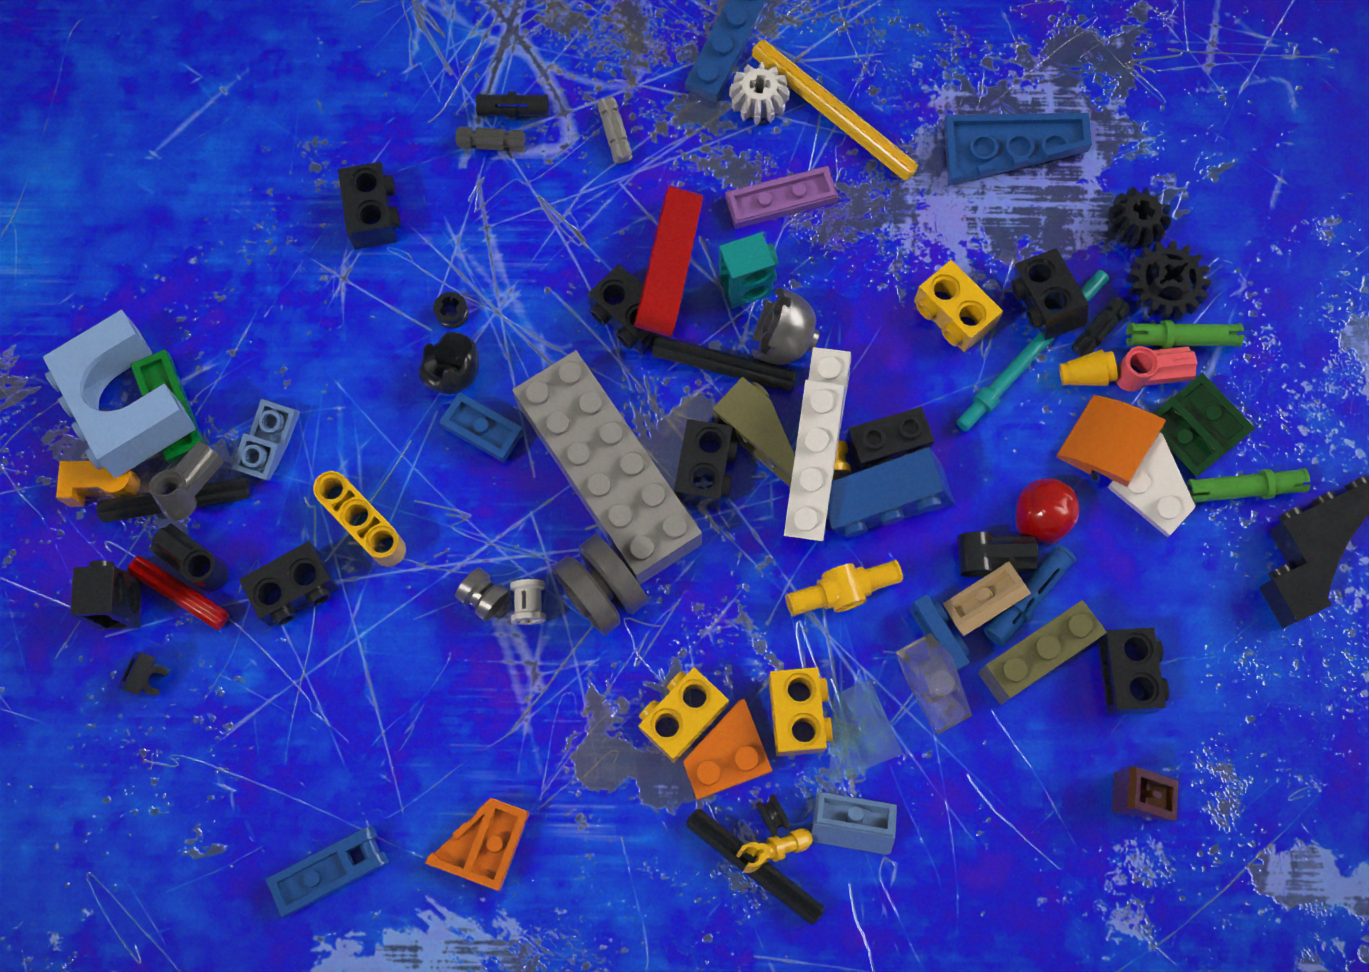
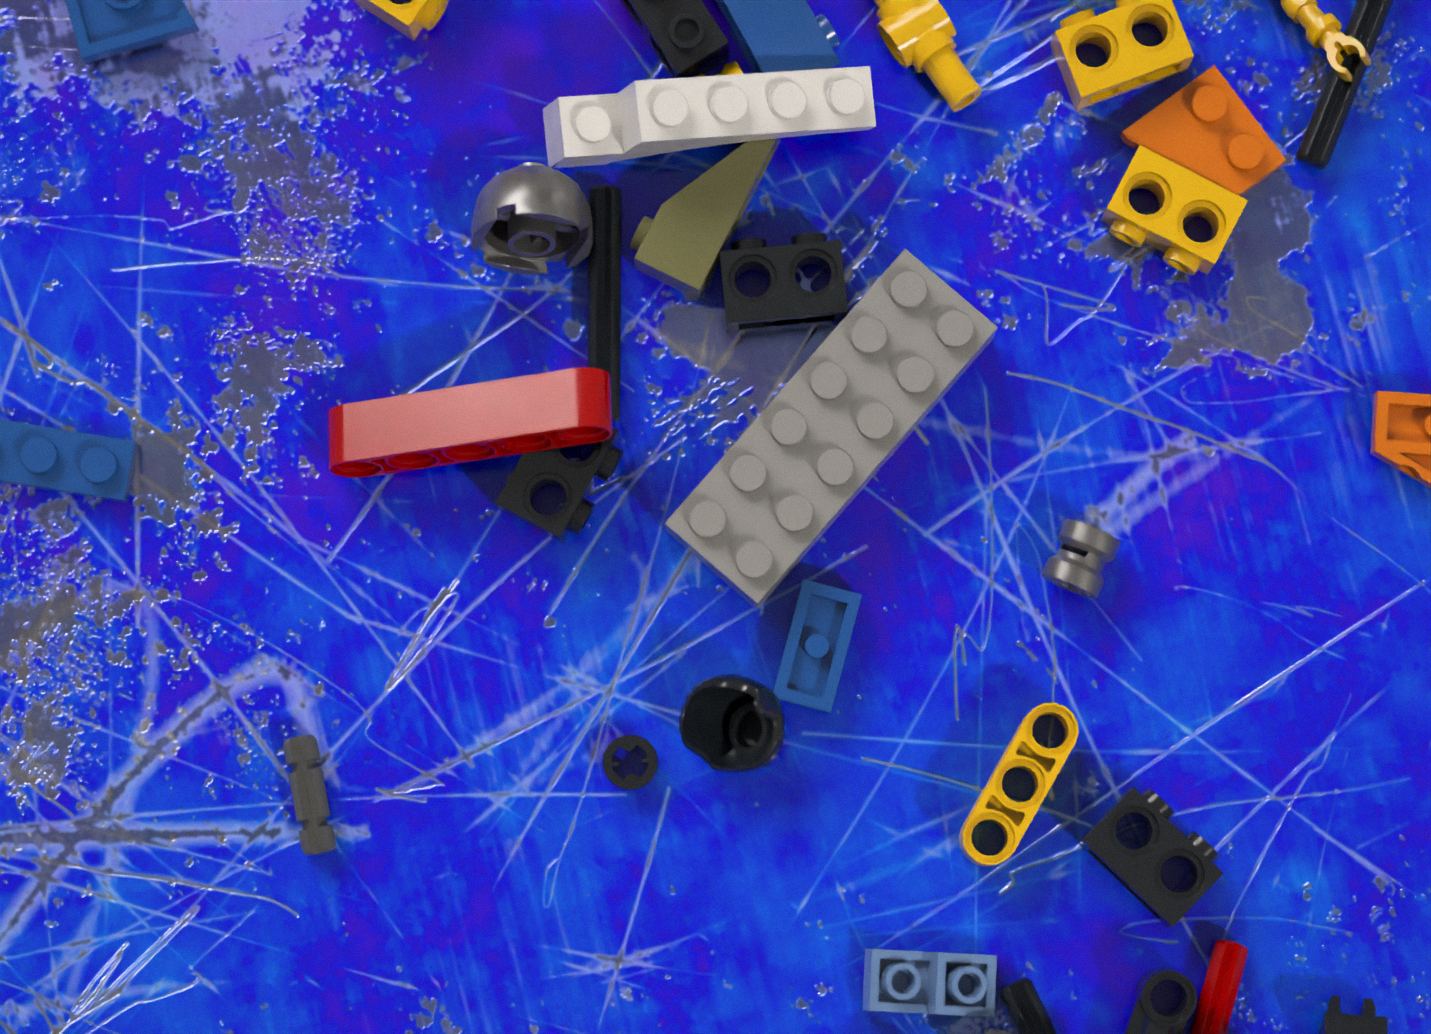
camera: 105 degrees left, 10 degrees up
black brick [338,162,401,250] -> none
black pin [476,91,549,120] -> none
white bush [510,579,546,625] -> none
flat silver wheel [551,534,648,636] -> none
light grey axle [598,97,632,164] -> none
teal brick [718,232,779,309] -> none
medium lavender tile [725,166,839,229] -> none
white gear [729,62,790,125] -> none
yellow axle [752,40,918,181] -> none
black bush [755,794,791,836] -> none

